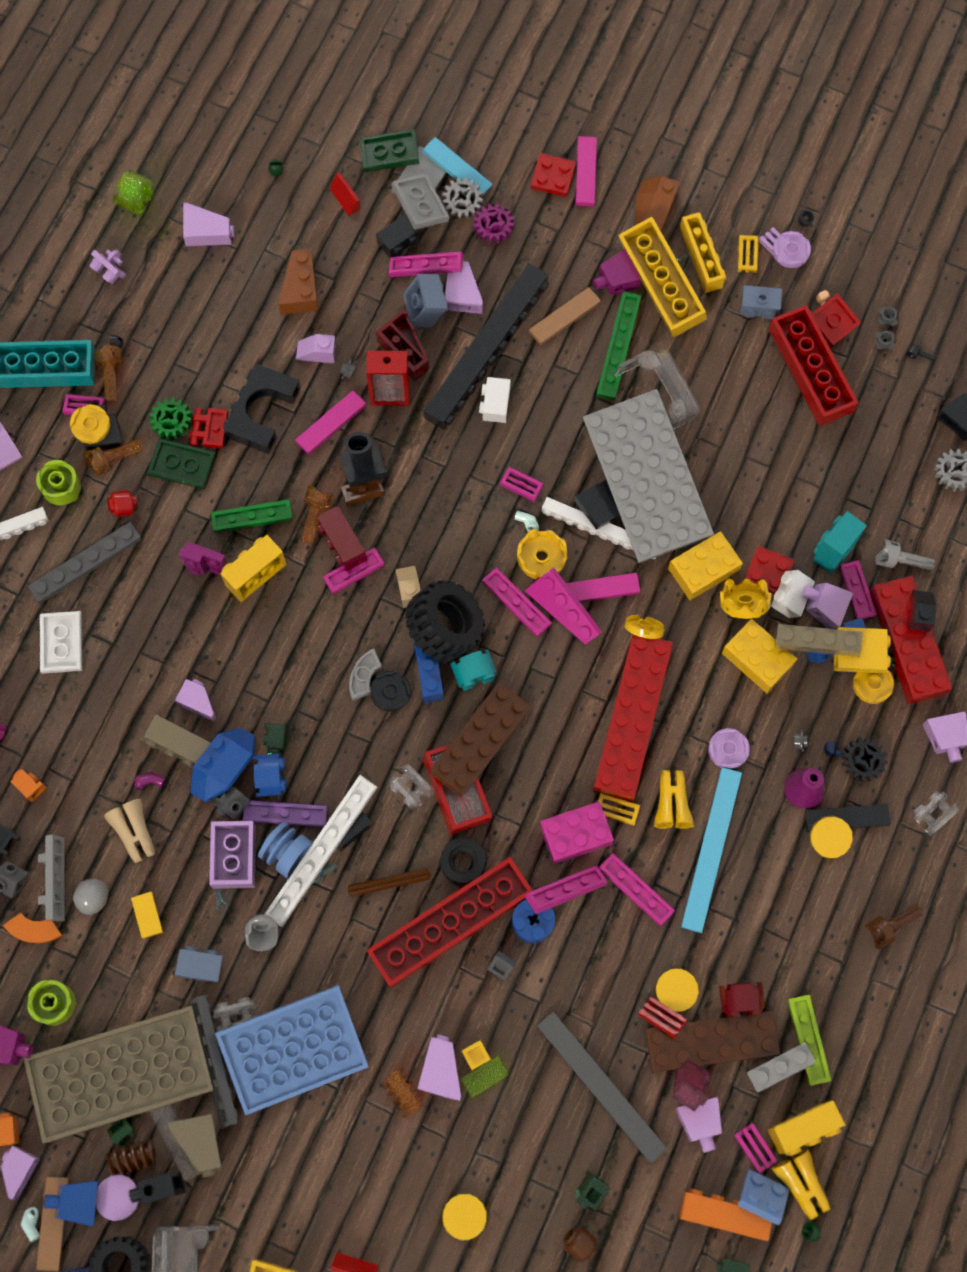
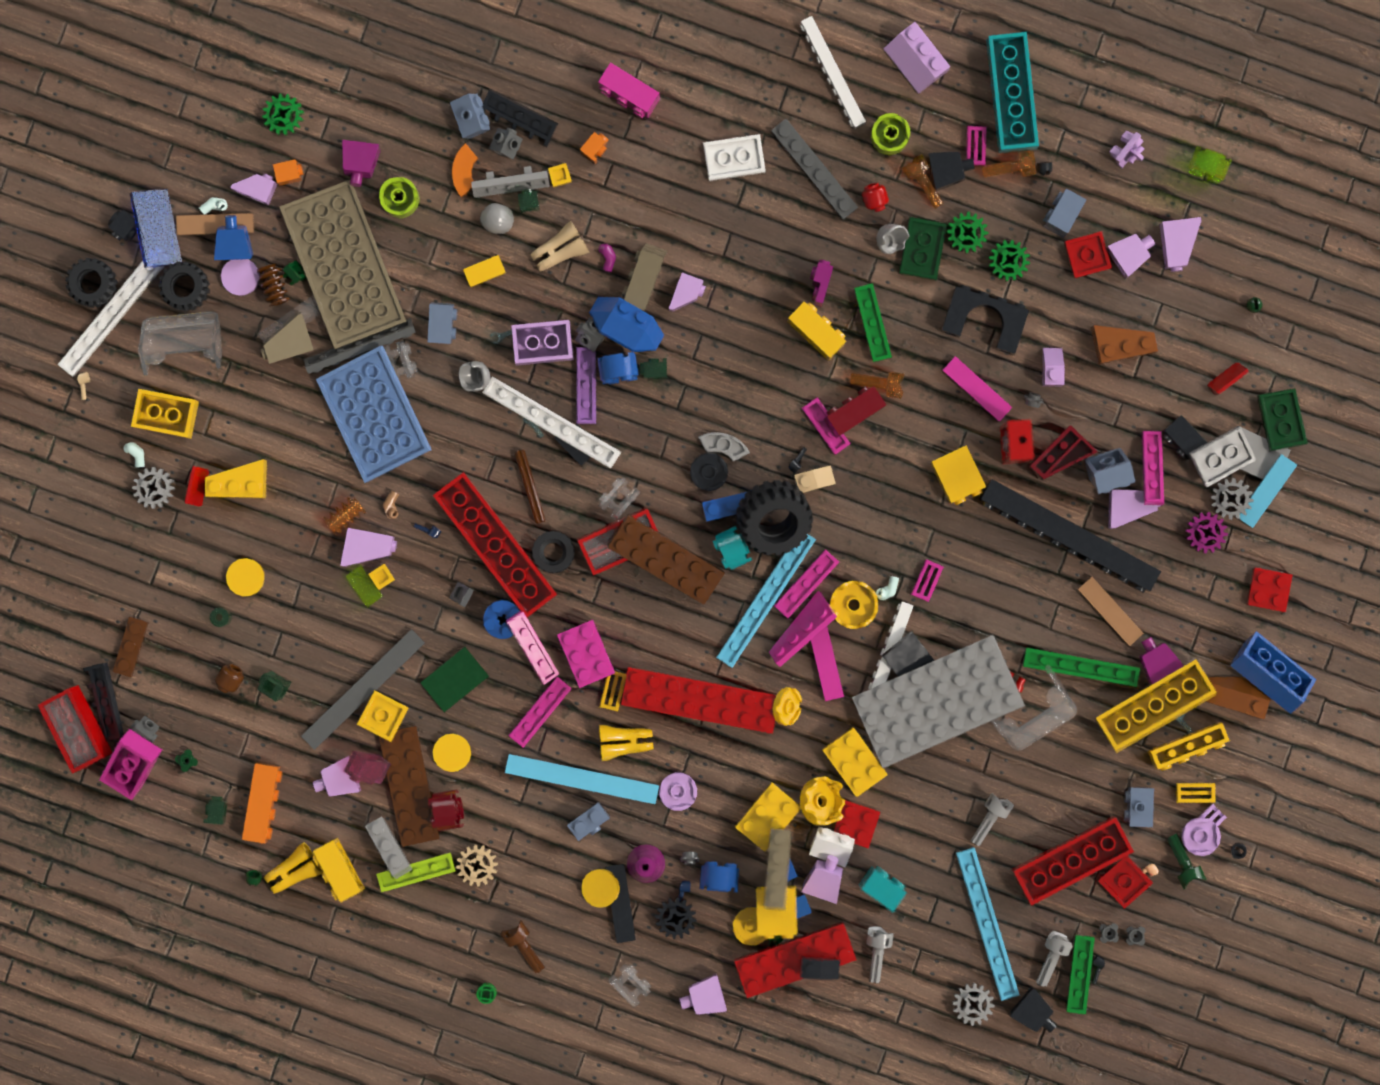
camera: 90 degrees right, 15 degrees up
yellow tile [70,404,111,444] -> none
black torso [129,1171,186,1204] -> none
red plate [189,408,228,449] -> none
medium blue wheel [258,822,313,878] -> none
black plant [339,432,388,488] -> none
reddish brown plate [341,479,385,506] -> none
white brick [479,377,511,423] -> none
dark pink tile [576,136,597,206] -> none
red tile [639,997,687,1039] -> none
dark pink tile [734,1123,778,1174] -> none
medium blue plate [737,1169,789,1225] -> none
dark pink tile [839,560,877,620] -> none
none -> yellow wedge [205,459,267,499]
none -> clear green brick [210,608,232,627]
none -> yellow tile [357,690,409,742]
none -> medium nougat arm [383,490,399,519]
none -> dark blue hand [414,523,442,538]
none -> dark green tile [421,647,489,713]
none -> tan gear [456,844,498,887]
none -> green wheel [476,983,497,1004]
none -> clear green brick [518,190,540,213]
none -> yellow plate [548,163,572,187]
none -> sand blue brick [567,802,610,841]
none -> blue brick [699,862,740,892]
none -> medium azure tile [716,534,816,668]
none -> black hand [789,447,807,473]
none -> light grey hair [876,223,909,254]
none -> yellow brick [930,445,986,505]
none -> medium azure tile [956,847,1019,1001]
none -> light grey piece [970,793,1014,846]
none -> green gear [988,240,1030,282]
none -> light grey piece [1036,931,1072,987]
none -> sand blue brick [1043,188,1086,238]
none -> red plate [1064,231,1112,279]
none -> green plate [1066,935,1095,1014]
none -> lavender torso [1107,234,1155,279]
none -> dark green piece [1167,834,1207,890]
none -> blue brick [1230,631,1316,714]

